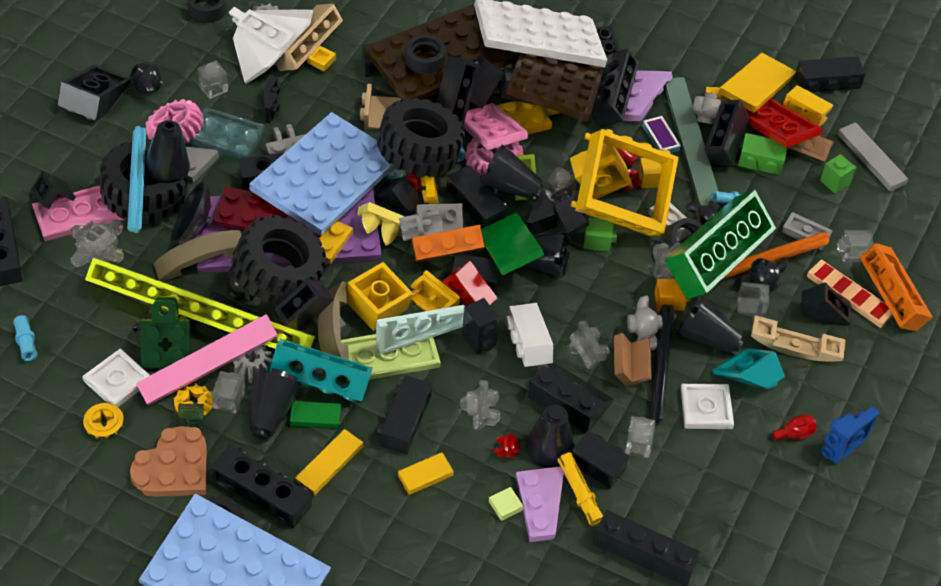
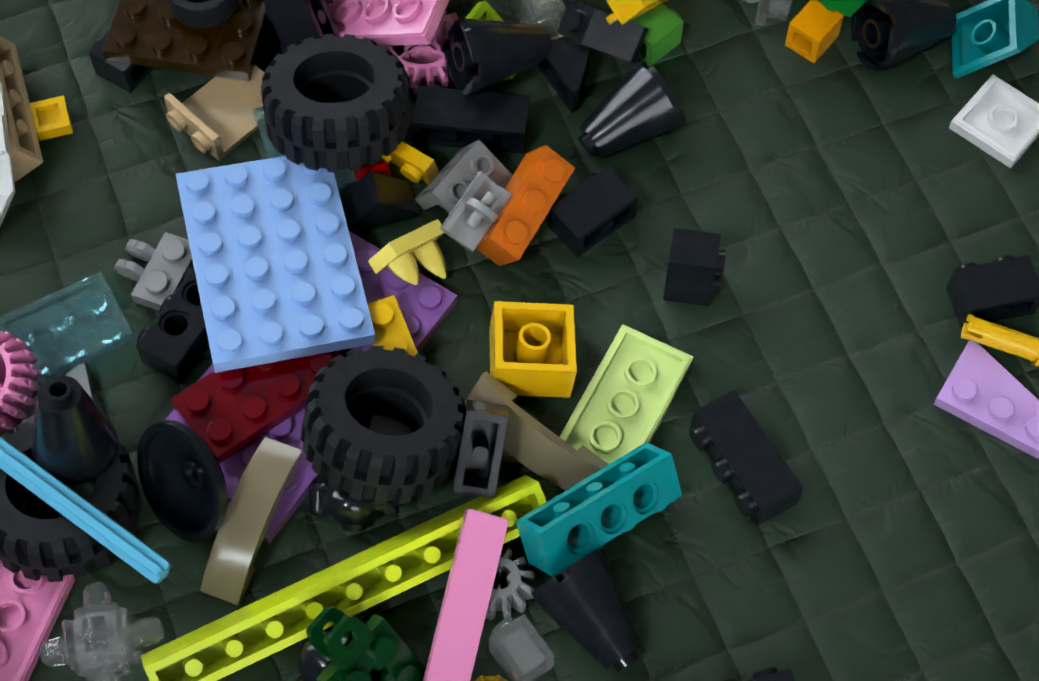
camera: 45 degrees left, 10 degrees up
black slope [263,75,280,123] -> none
green tile [290,401,341,429] -> none
yellow tile [295,429,363,496] -> none
light aqua wing [376,305,465,355] -> none
yellow tile [398,452,454,495] -> none
yellow hinge [410,270,460,311] -> none
hinge [443,261,497,306] -> none
clear hips [460,380,500,431] -> none
green tile [481,212,544,275] -> none
yellowish green tile [489,487,524,521] -> none
red plate [494,434,520,458] -> none
white brick [506,303,553,367] -> none
black cone [526,405,575,468] -> none
black slope [528,363,614,433] -> none
clear hips [568,321,610,369] -> none
medium nougat panel [614,333,651,387] -> none
clear brick [625,416,656,458] -> none
light grey piece [627,295,662,351] -> none
black axle [649,304,674,424] -> none

